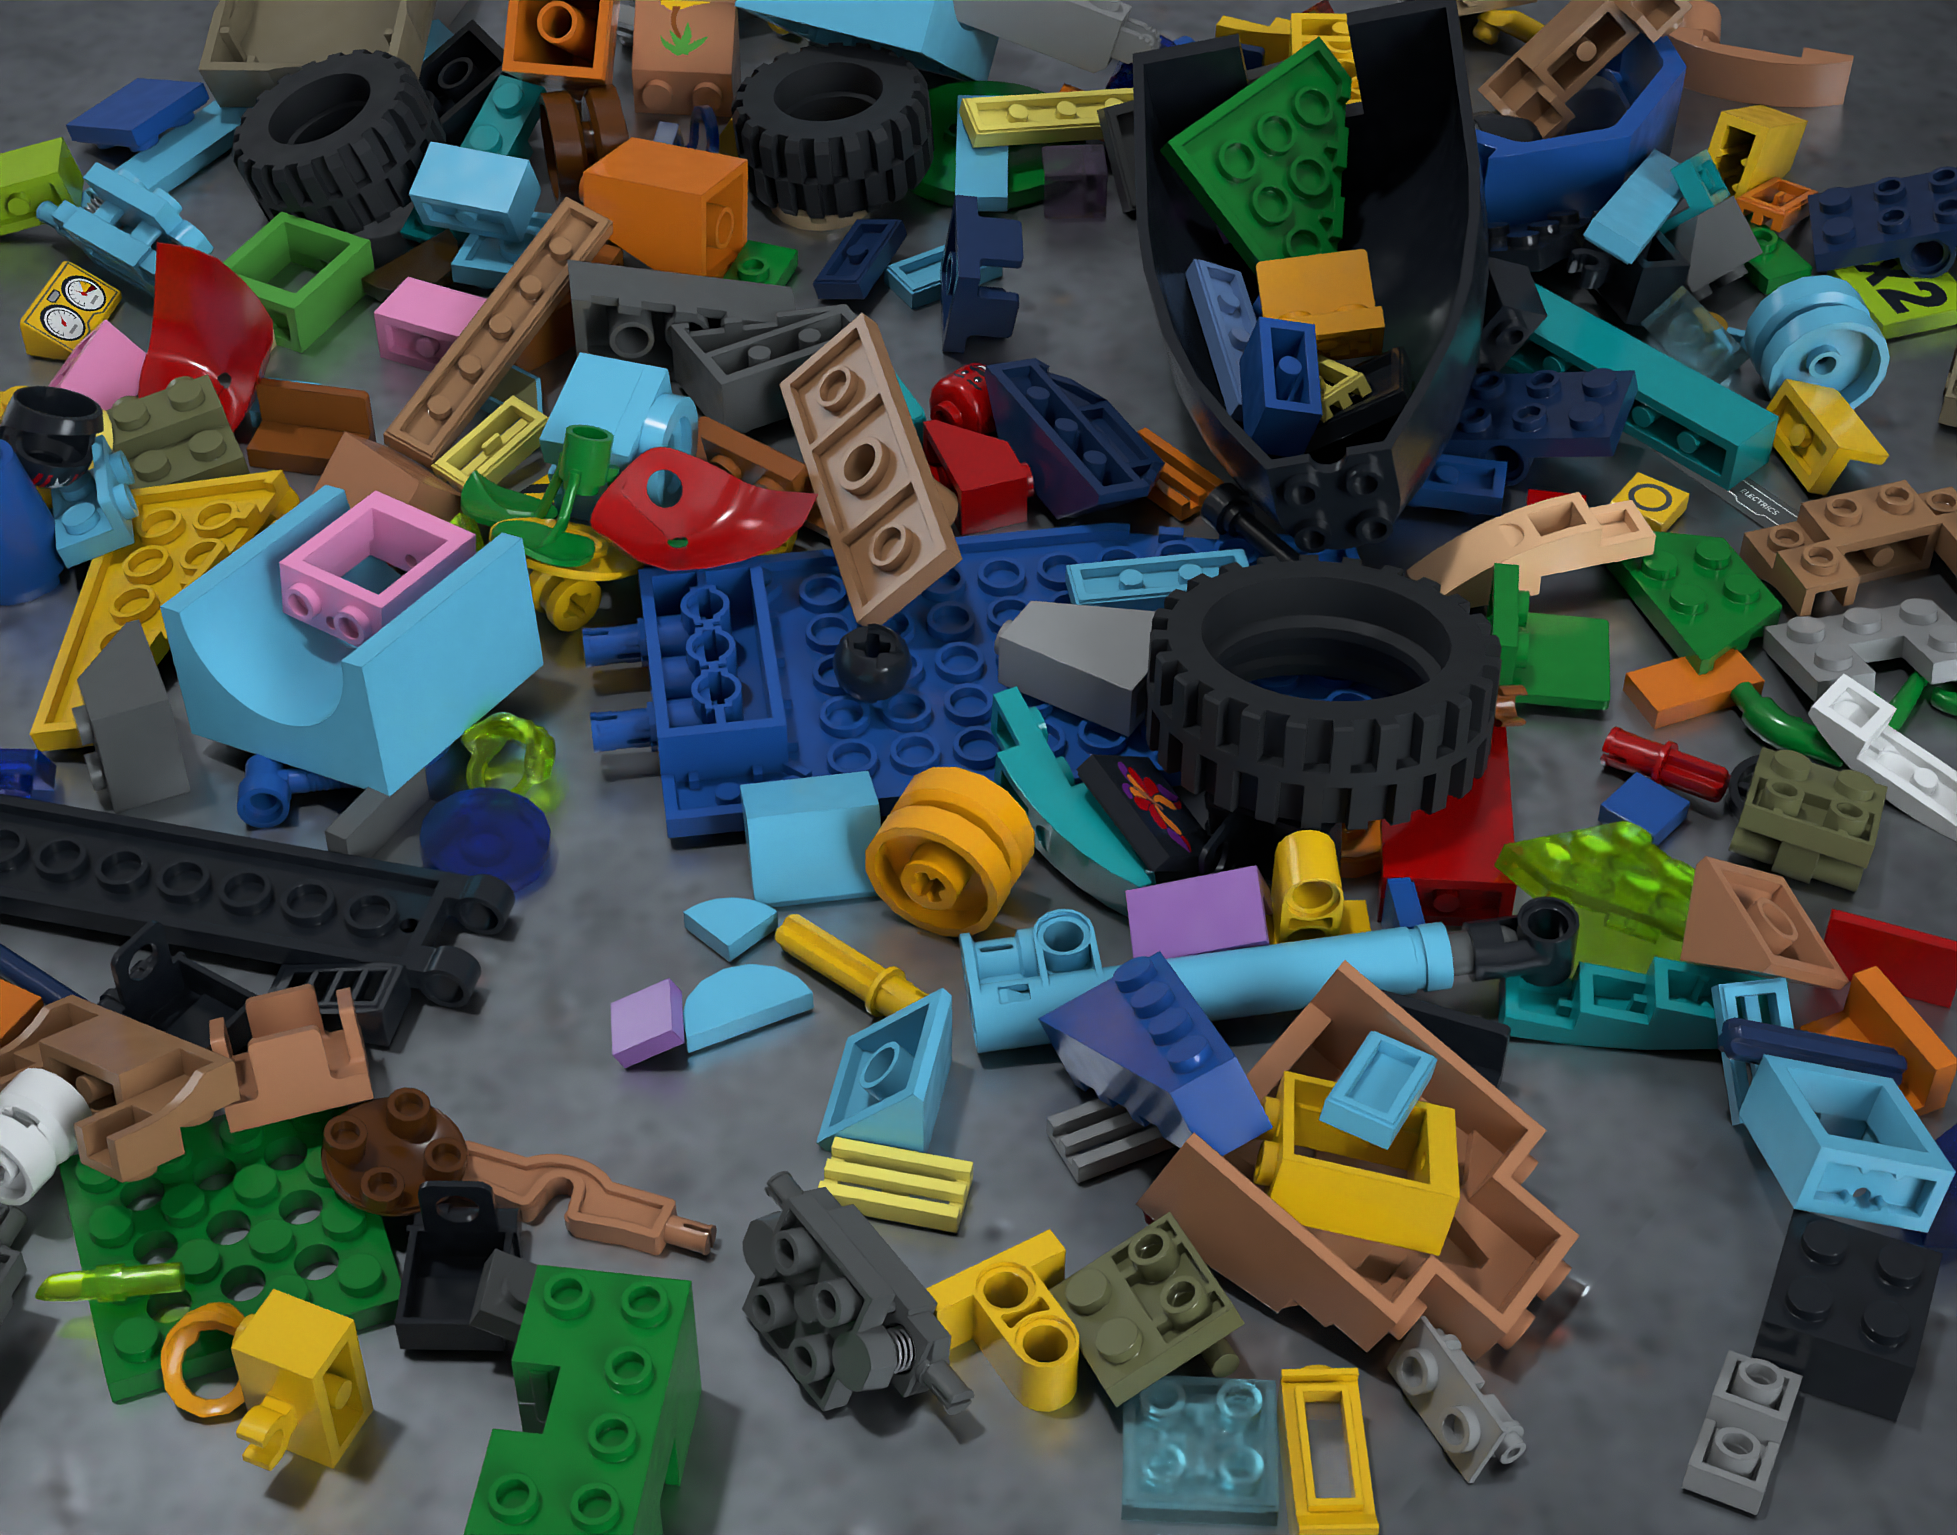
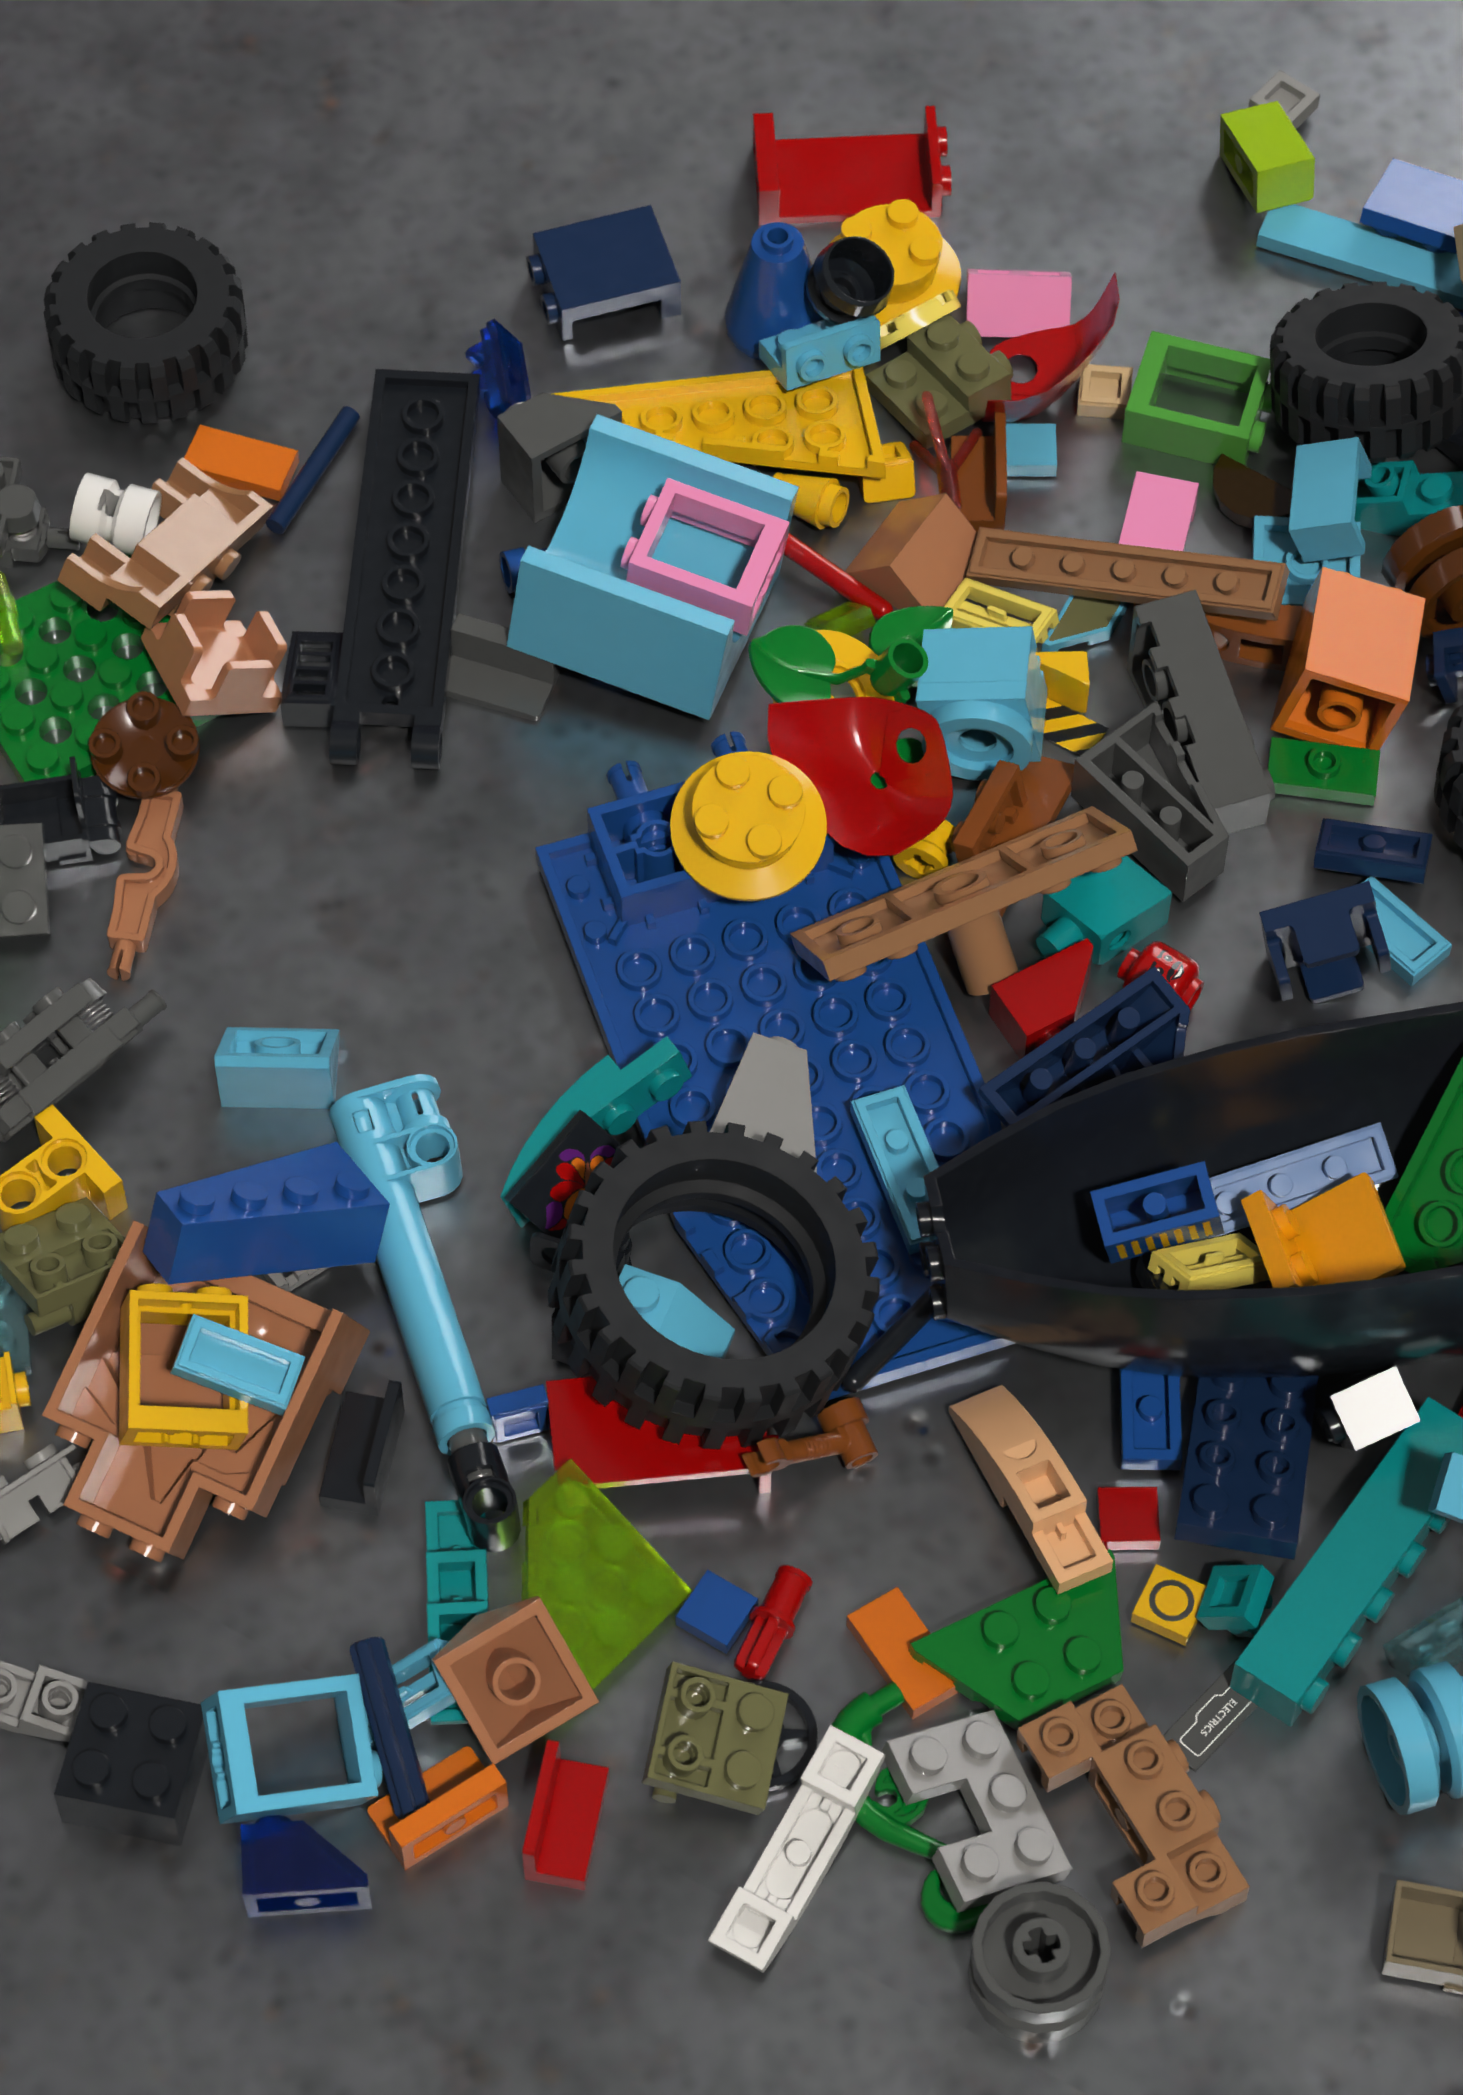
camera: 80 degrees right, 15 degrees up
slope [20,261,122,361] -> none
medium azure piece [36,162,214,298] -> none
black piece [97,920,258,1055] -> none
clear blue tile [419,787,551,893] -> none
clear neon green piece [461,712,556,807] -> none
medium lavender tile [611,978,685,1068] -> none
medium azure tile [683,897,778,962] -> none
medium azure tile [683,964,814,1053] -> none
medium azure slope [740,771,881,908] -> none
yellow axle [775,914,929,1017] -> none
light yellow tile [818,1137,973,1233] -> none
black piece [832,623,912,704] -> none
light orange wheel [865,767,1035,937] -> none
medium lavender panel [1125,865,1273,959] -> none
yellow tile [1265,830,1371,945] -> none
green bracket [1486,563,1610,710] -> none
yellow panel [1766,379,1889,496] -> none
none -> yellow piece [670,751,827,902]
none -> clear red plant [909,391,982,510]
none -> teal tile [1196,1564,1275,1637]

